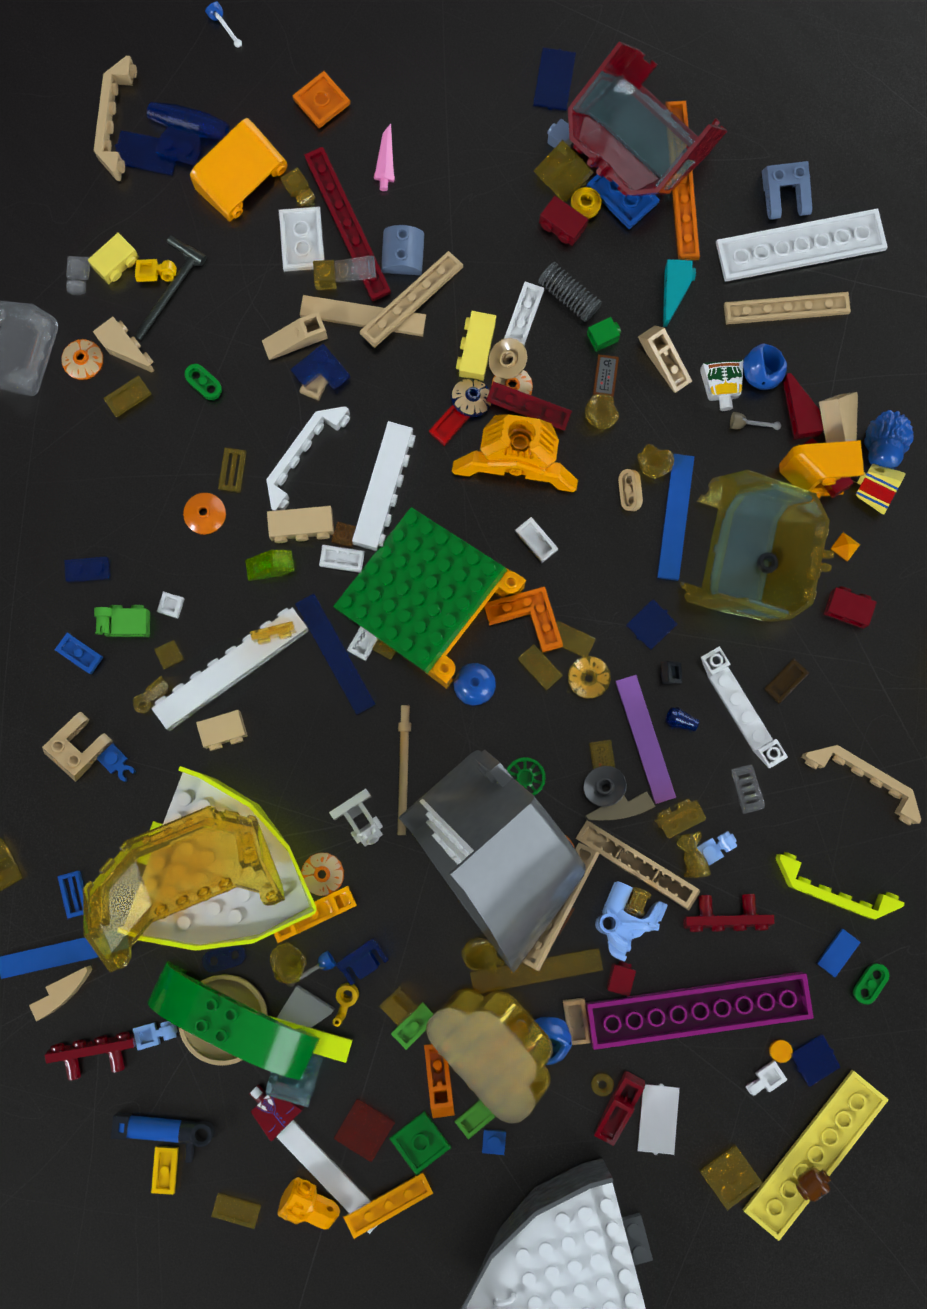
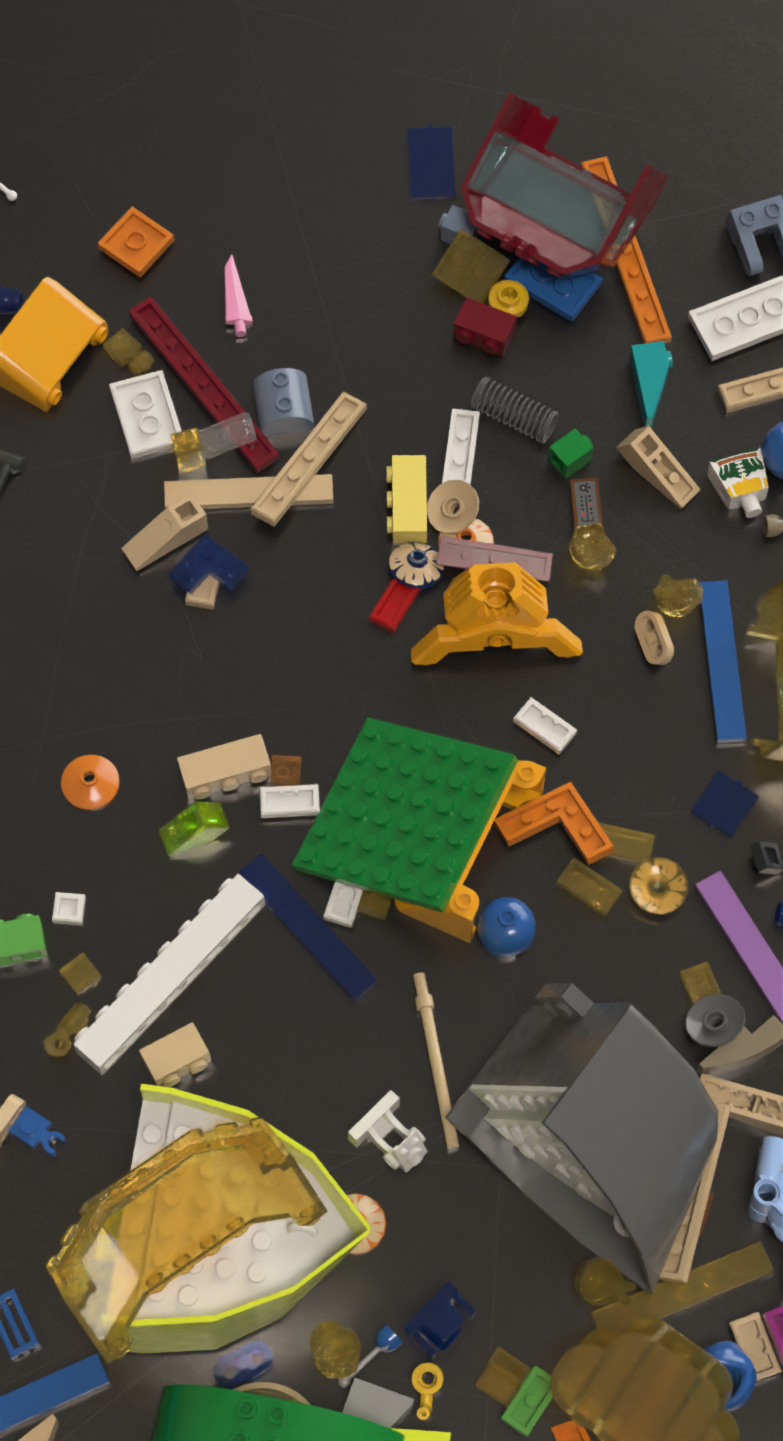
camera: 10 degrees left, 15 degrees down
green plate [185,364,222,400] -> none
clear yellow tile [218,448,246,493] -> none
clear yellow plate [250,621,296,645] -> none
white slope [266,406,350,511] -> none
light orange slope [274,886,357,943] -> none
white brick [352,421,416,551] -> none

